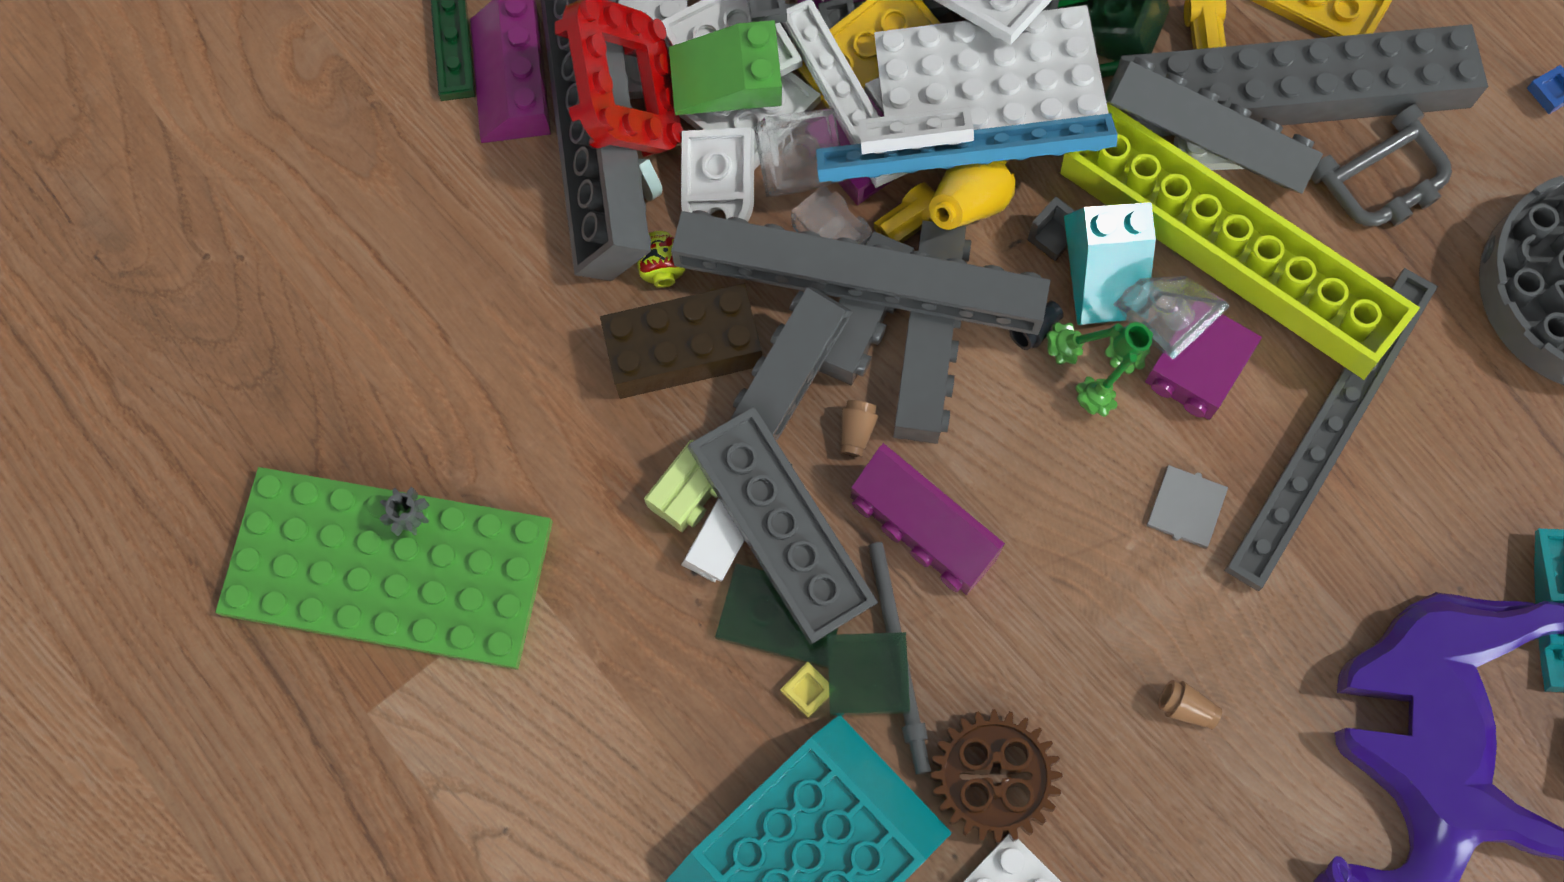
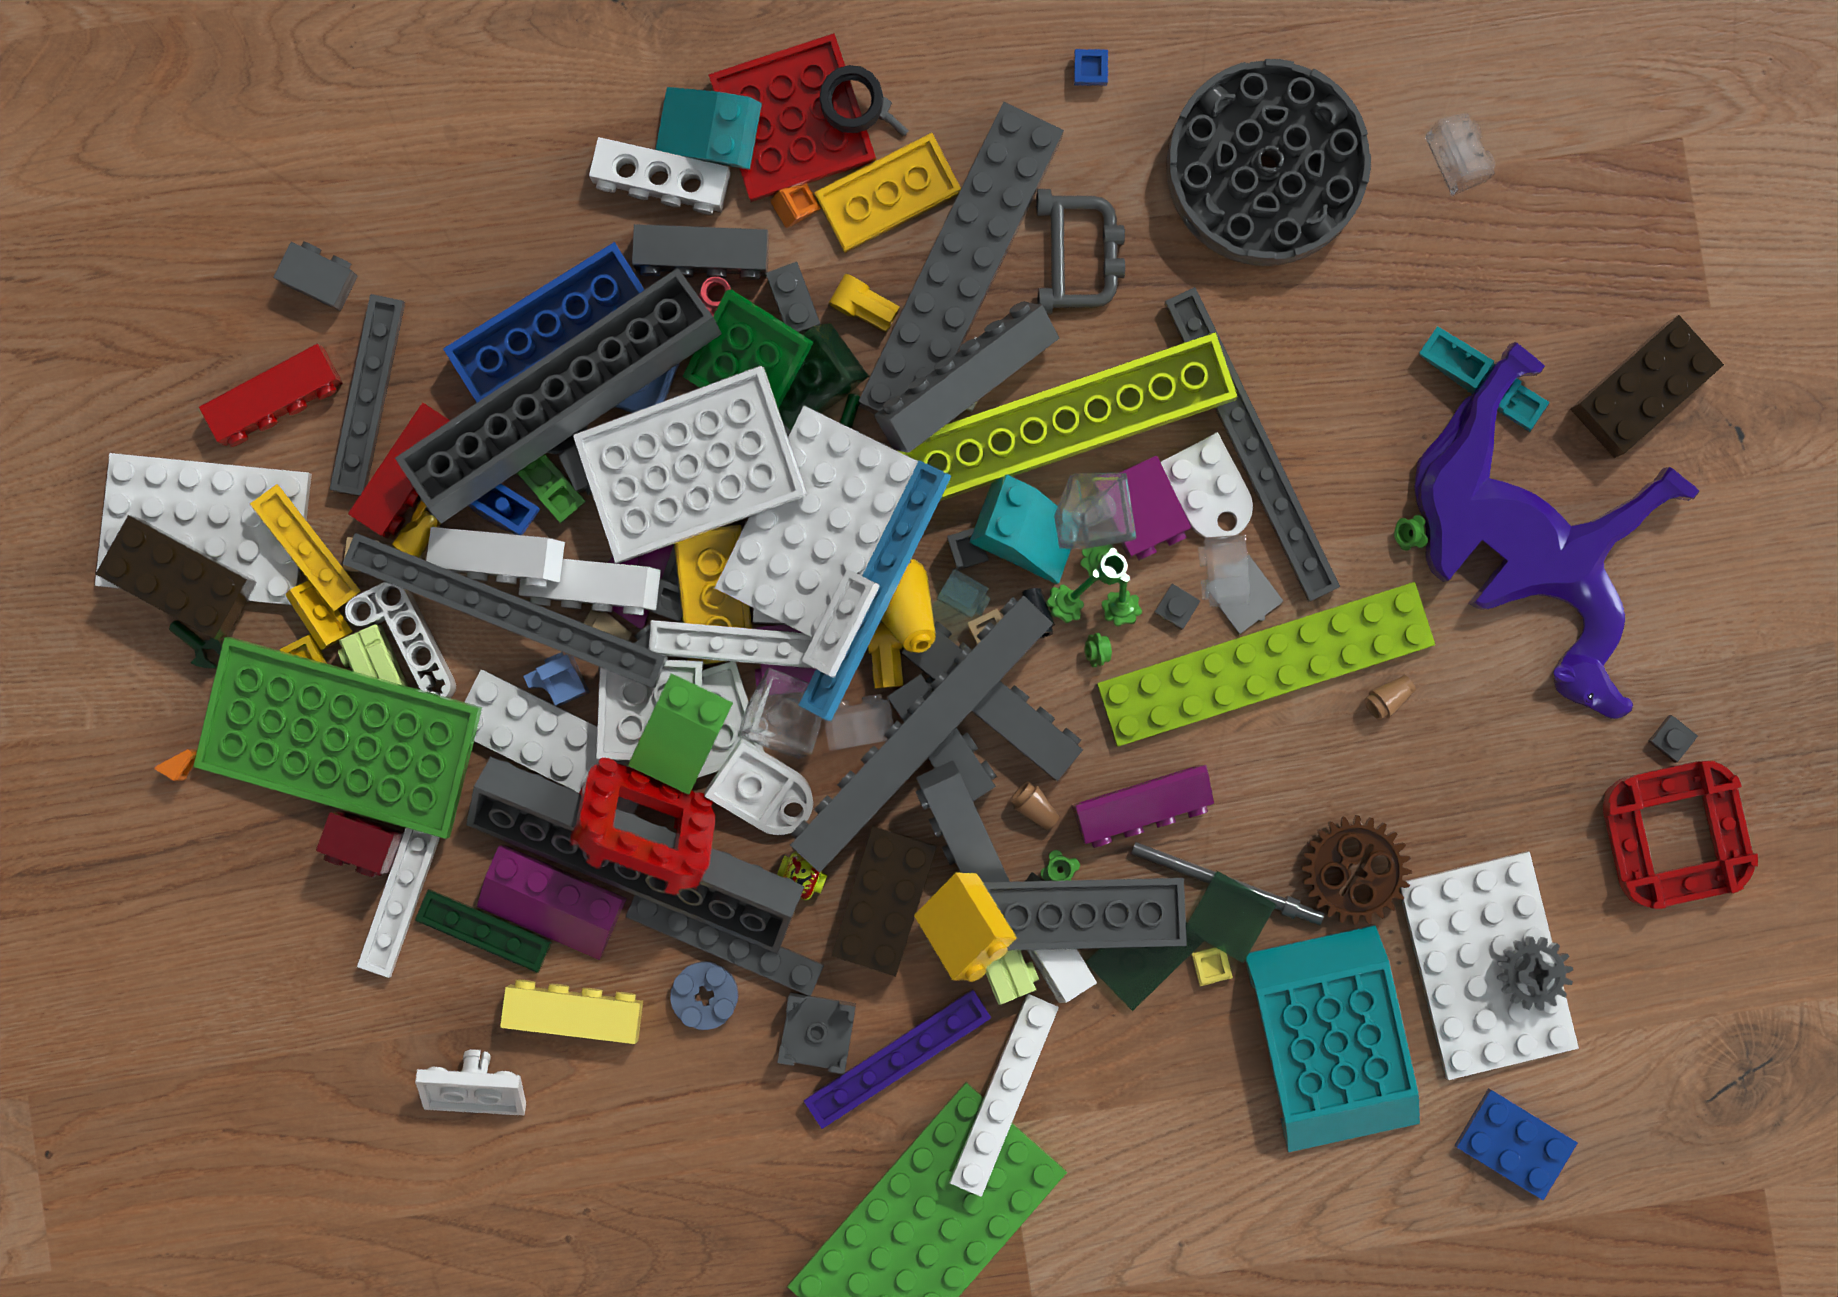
camera: 65 degrees left, 15 degrees up
dark grey gear [379,487,429,536] -> none
light aqua tile [638,159,663,201] -> none
none -> white plate [415,1049,526,1116]
none -> light yellow brick [500,980,643,1044]
none -> dark grey plate [626,895,824,997]
none -> sand blue plate [670,961,739,1030]
none -> dark grey panel [777,992,856,1074]
none -> dark purple plate [804,989,991,1129]
none -> yellow brick [914,873,1017,982]
none -> clear light blue brick [937,569,991,619]
none -> white plate [949,994,1059,1197]
none -> bright green plate [1041,850,1080,881]
none -> bright green plate [1084,633,1112,667]
none -> lime plate [1096,582,1436,747]
none -> dark grey plate [1154,583,1200,630]
none -> white plate [1161,432,1253,541]
none -> clear brick [1198,534,1251,608]
none -> bright green plate [1394,515,1428,551]

